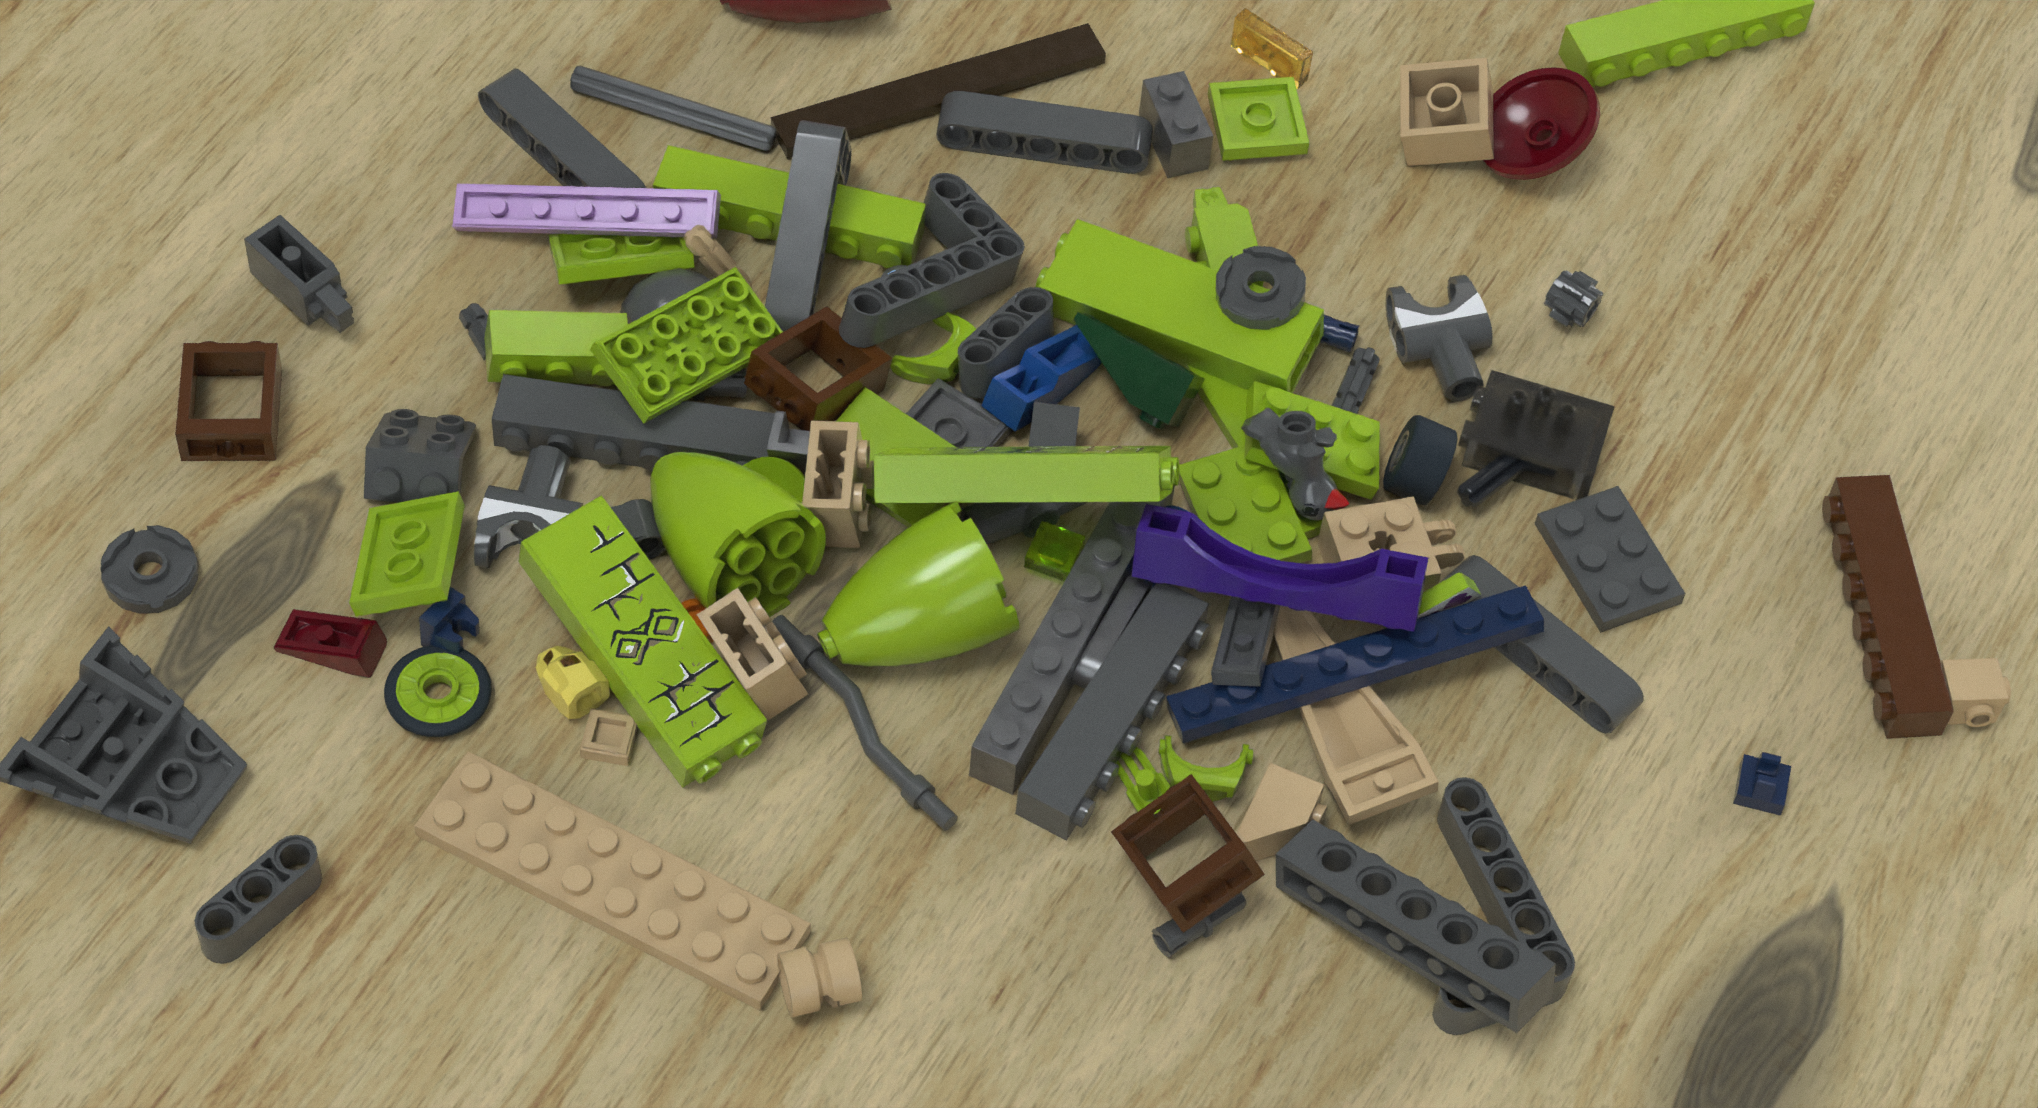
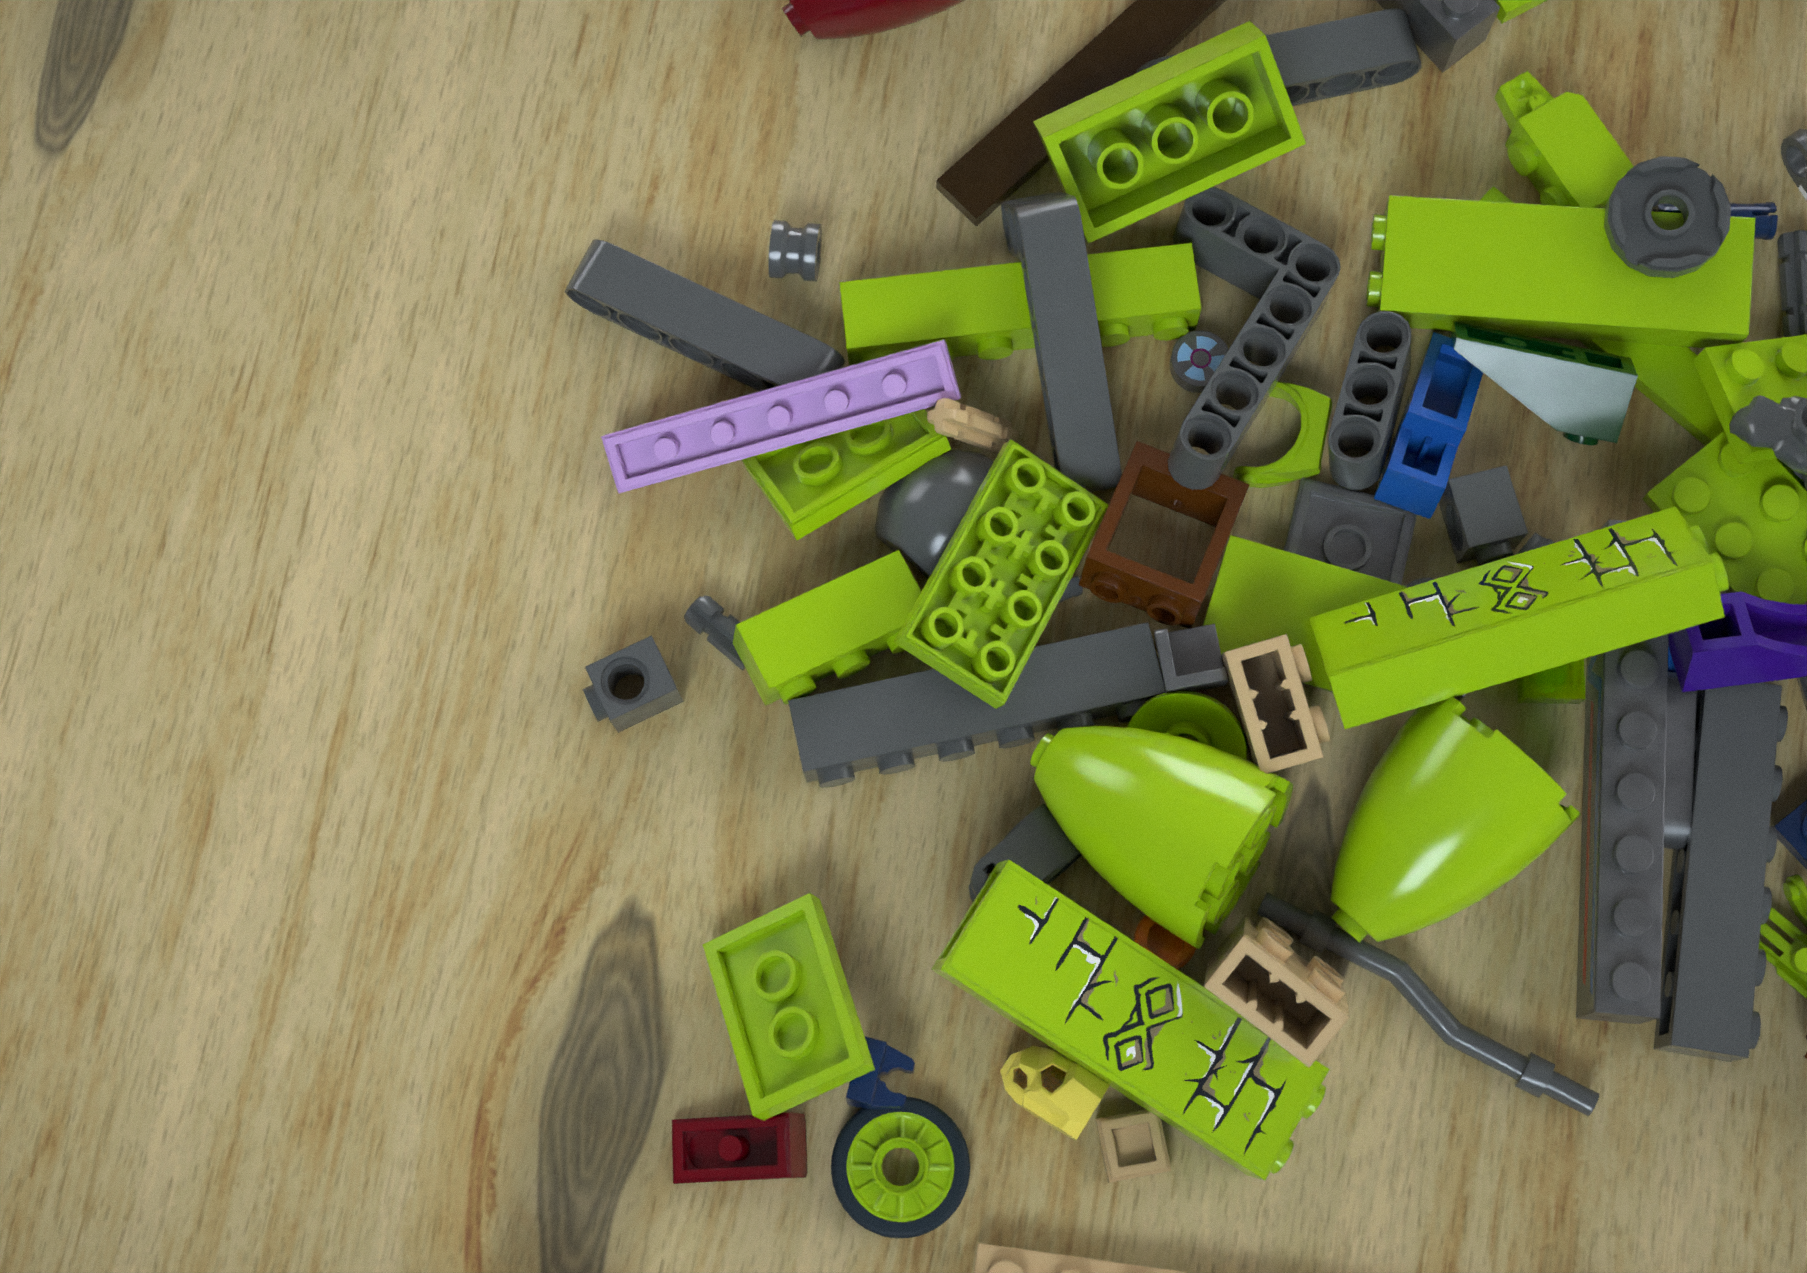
camera: 10 degrees left, 20 degrees up
dark grey tile [100,525,198,614] -> none
reddish brown window [175,341,282,461] -> none
dark grey hinge [244,215,354,333] -> none
dark grey bracket [364,409,476,503] -> none
dark grey connector [474,445,583,568] -> none
dark grey axle [570,65,776,151] -> none
none -> dark grey brick [583,635,684,733]
none -> dark grey wheel [768,220,822,282]
none -> lime brick [1033,21,1306,244]

